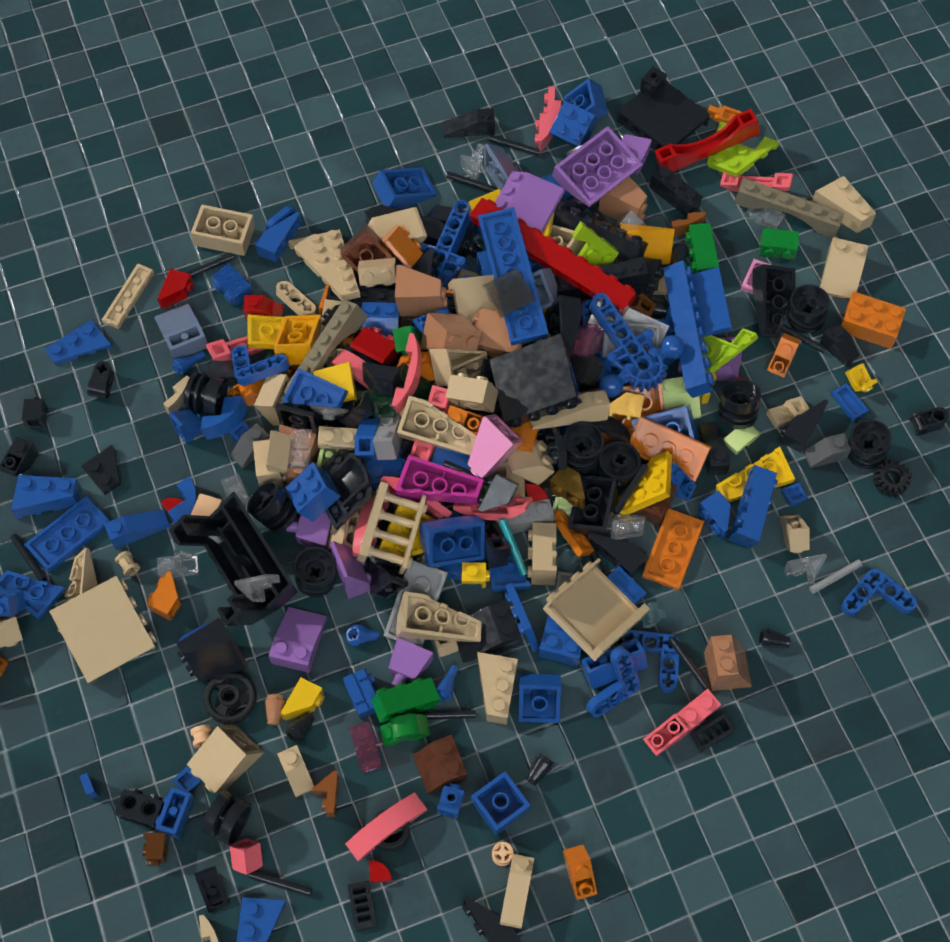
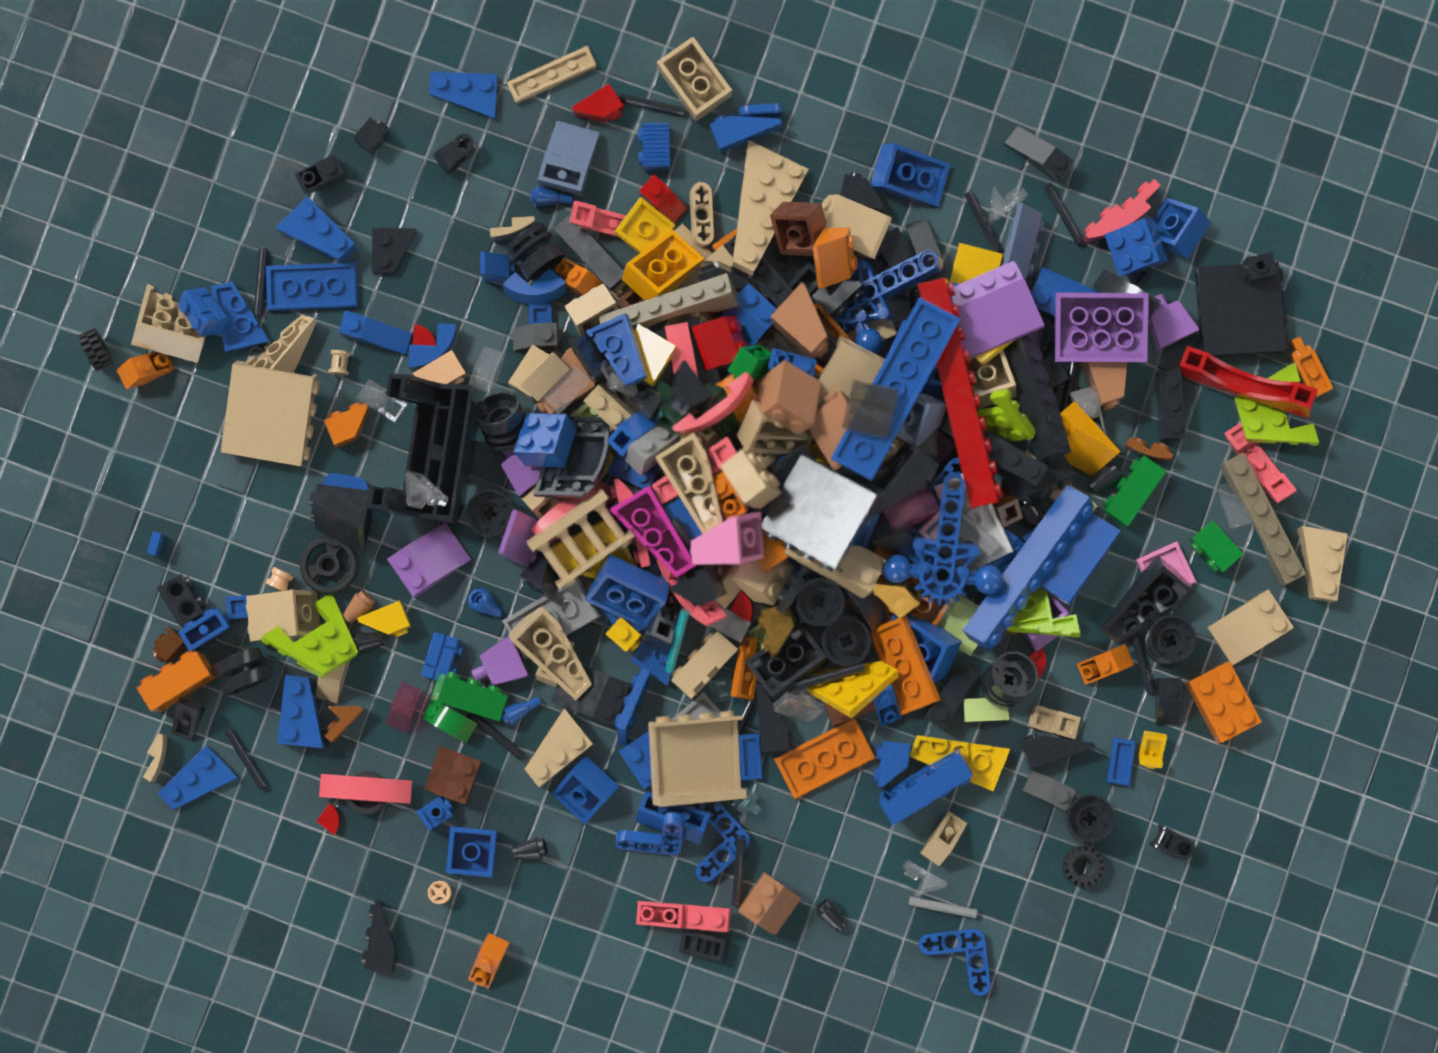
camera: 40 degrees right, 20 degrees up
coral panel [230,838,263,875] -> none
blue beam [231,345,290,386] -> none
black slope [347,881,377,931] -> none
tan brick [358,258,397,287] -> none
tan slope [500,854,534,929] -> none
blue tile [781,482,808,507] -> none
none -> orange brick [137,650,217,713]
none -> lime wing [261,595,358,679]
none -> blue wedge [277,675,326,749]

